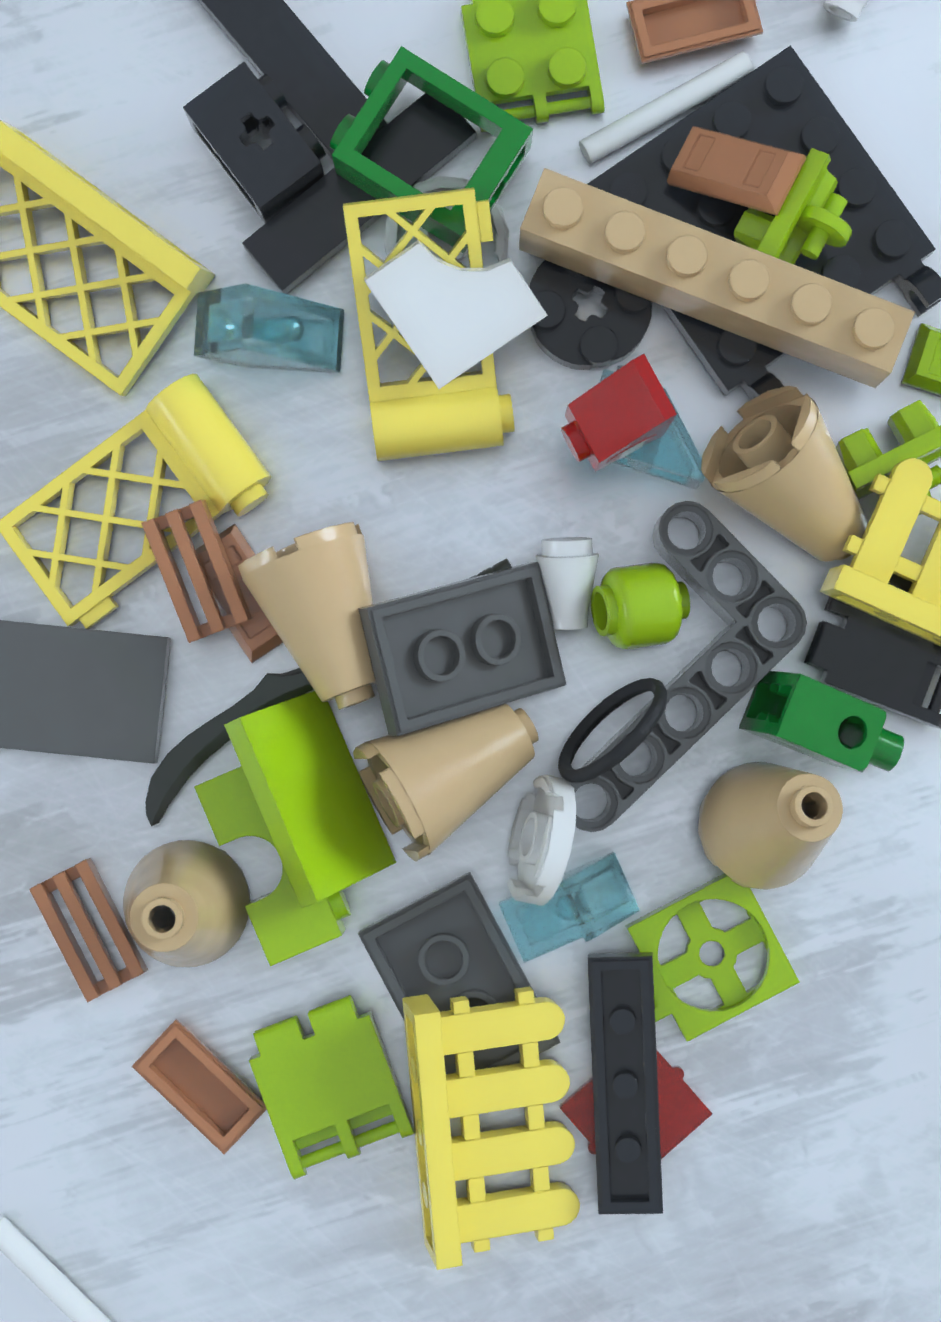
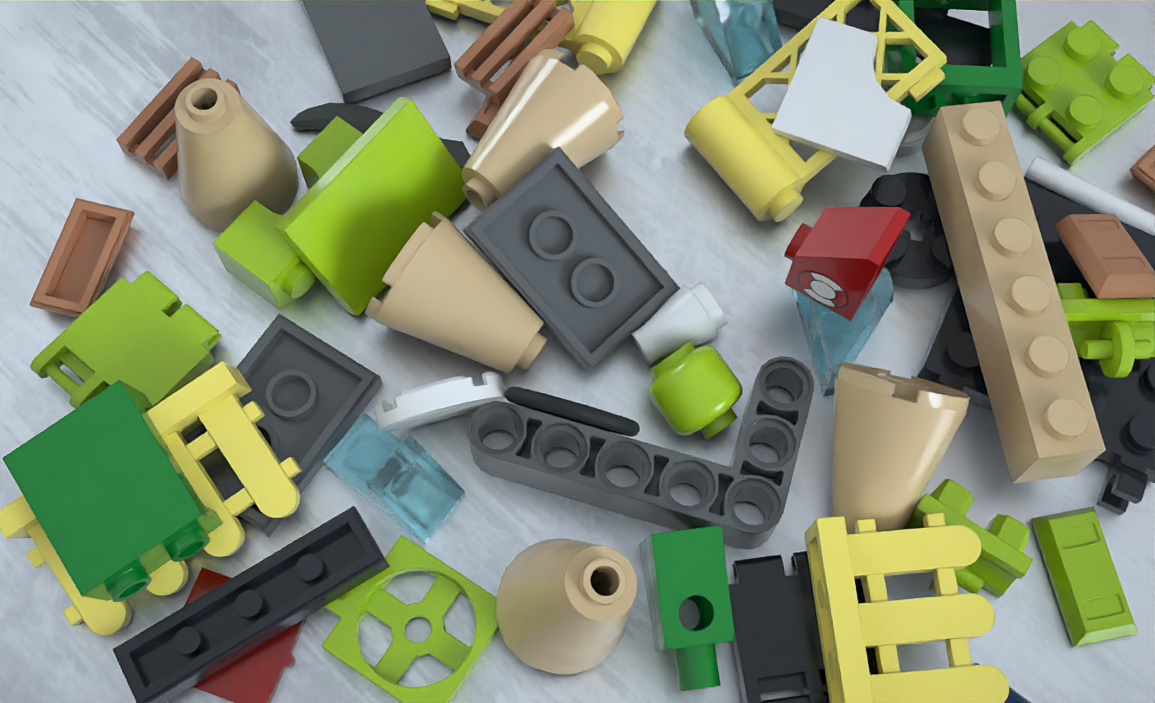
camera: 60 degrees right, 20 degrees down
none -> green panel [2,380,223,602]

